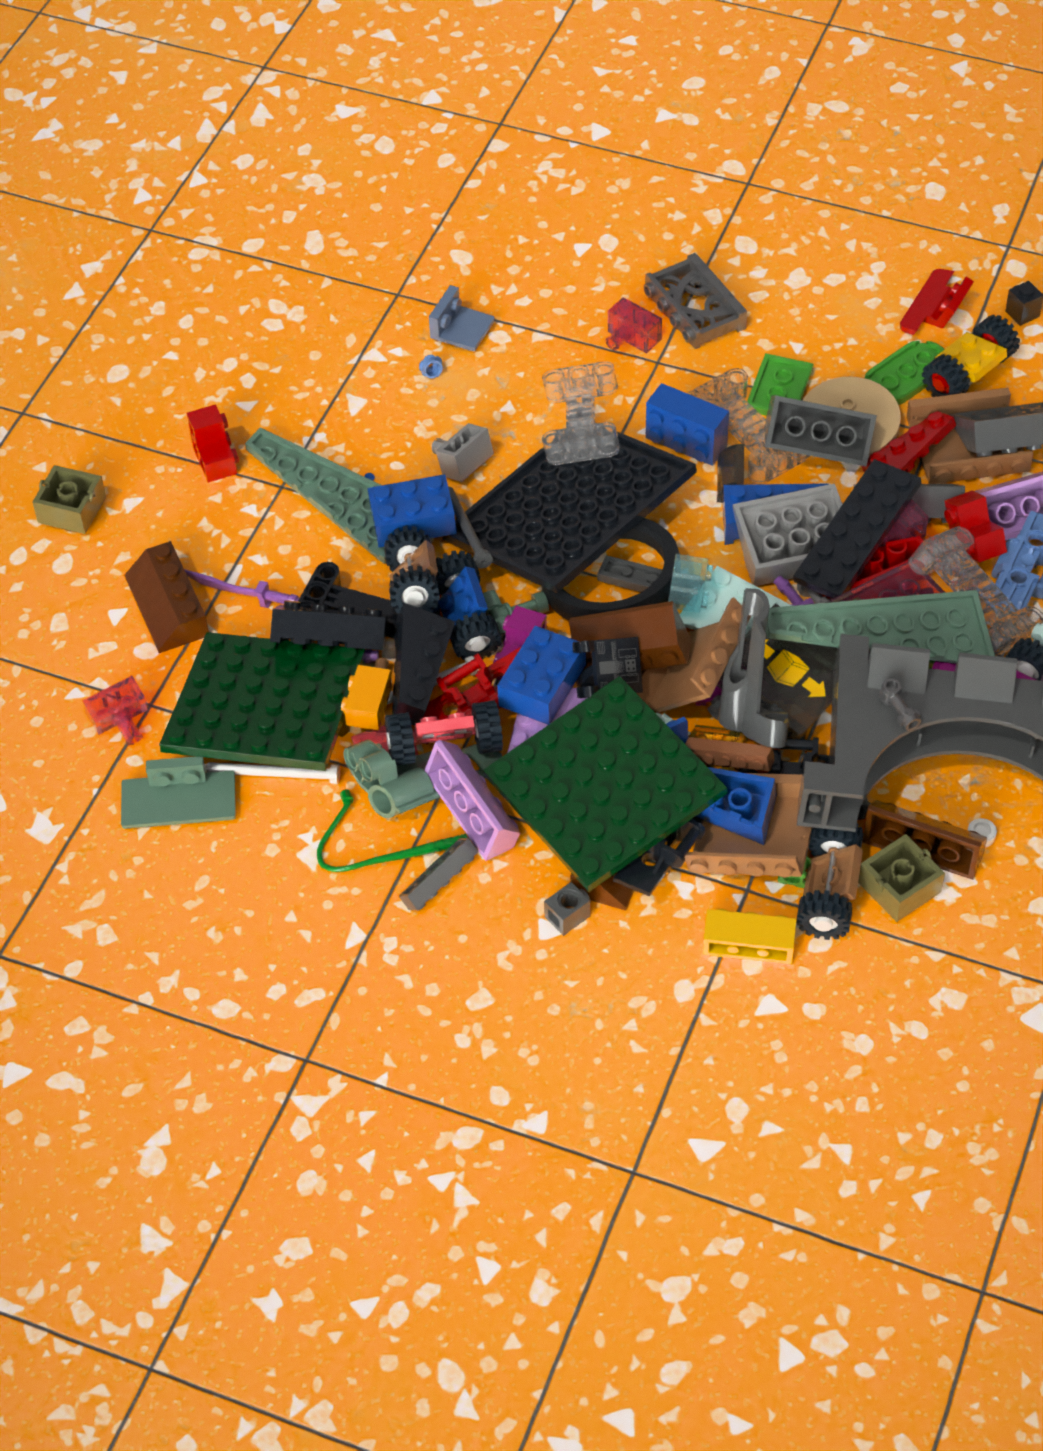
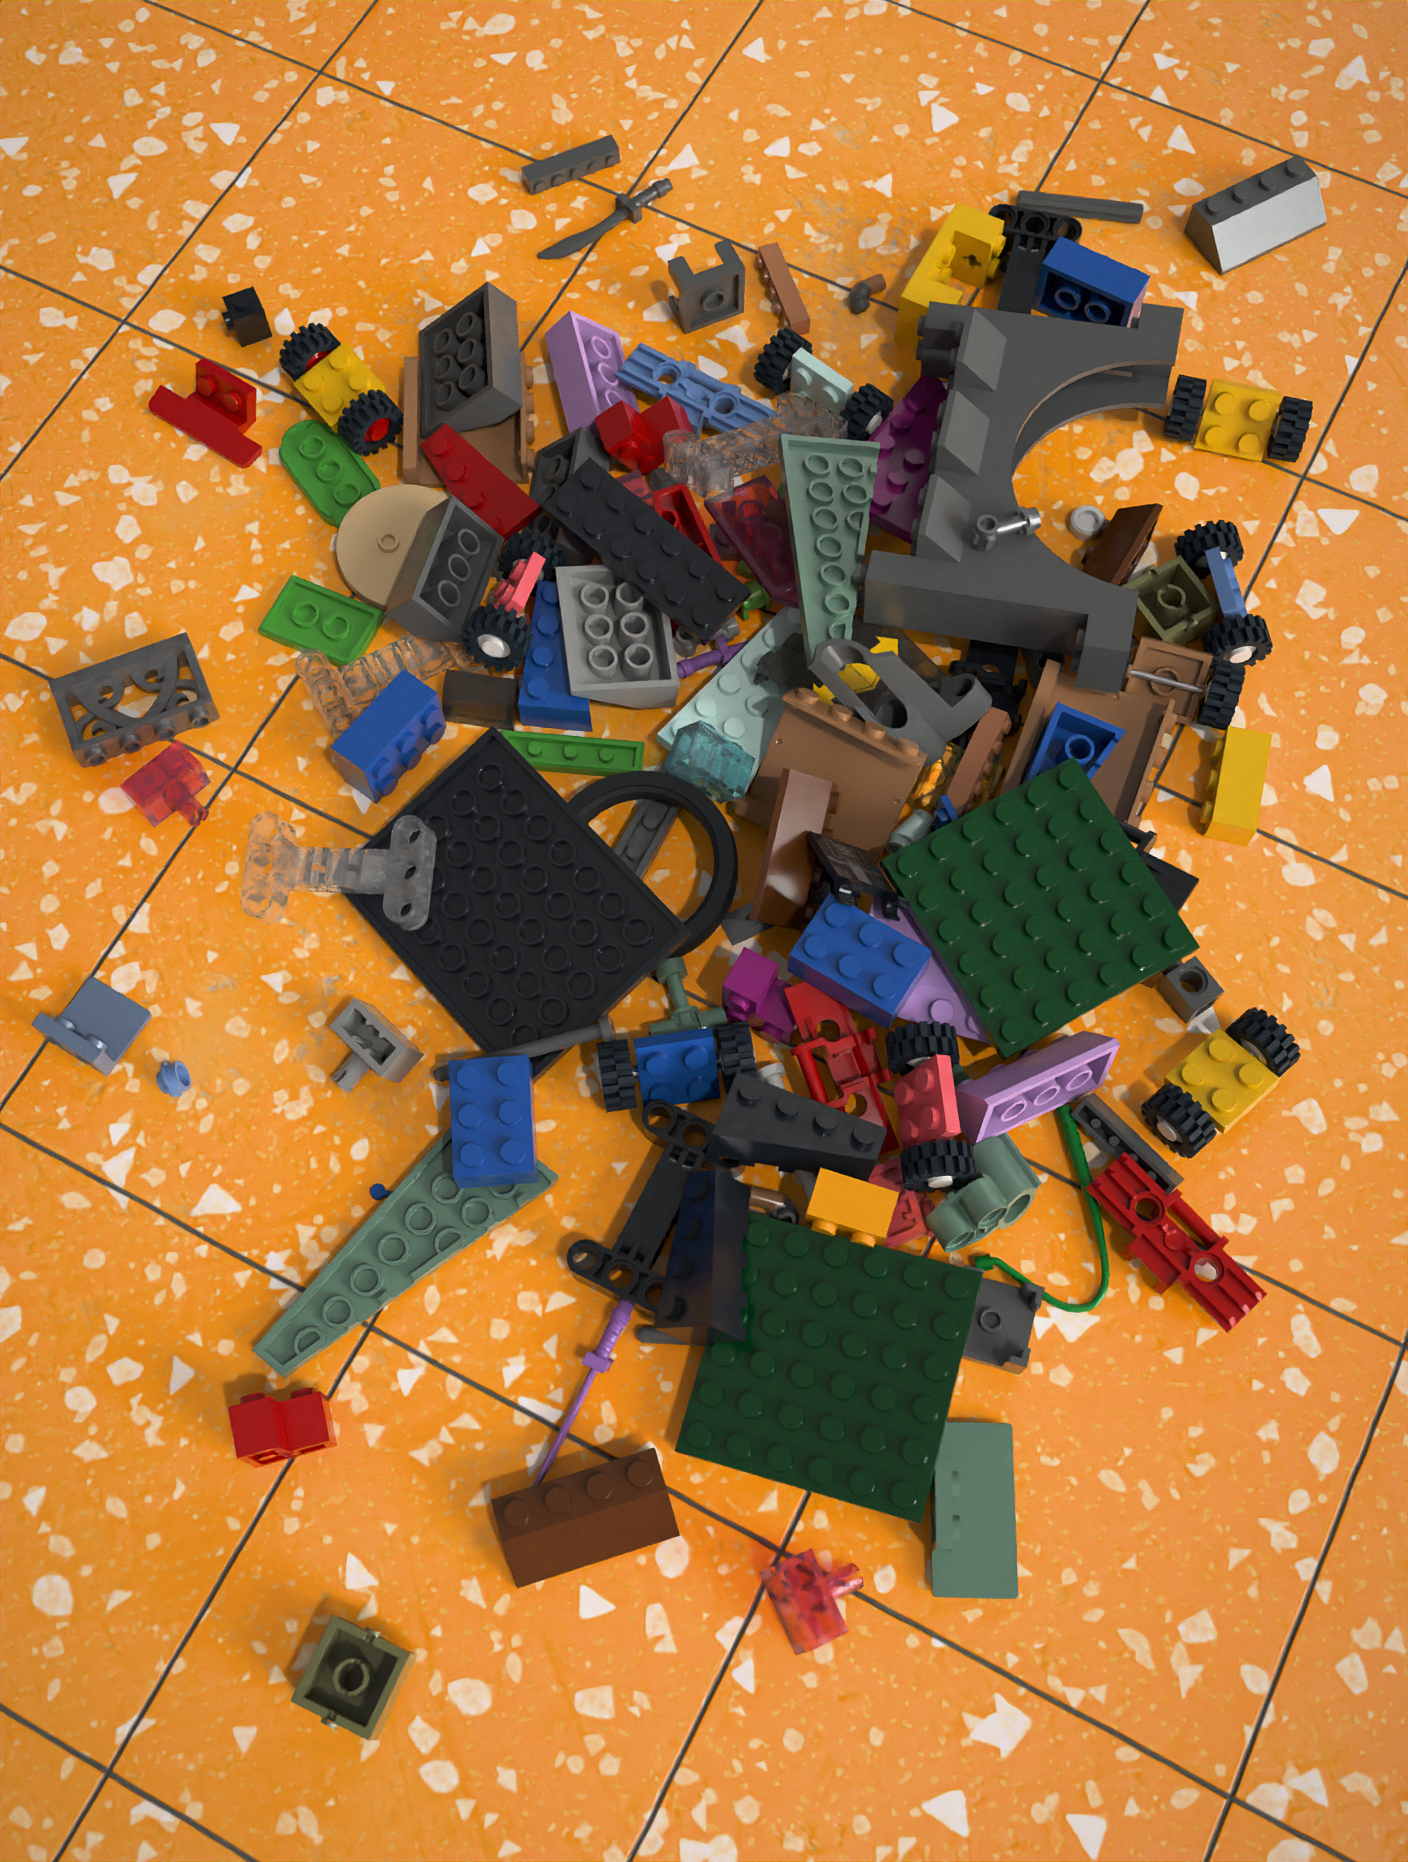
camera: 85 degrees left, 15 degrees up
black plate [384,526,440,614] -> none
none -> black plate [462,529,567,672]
none -> bright green tile [501,730,645,777]
none -> dark grey panel [963,1265,1045,1375]
none -> red piece [1085,1152,1267,1333]
none -> plate [1141,1007,1301,1159]
none -> black plate [1174,520,1273,670]

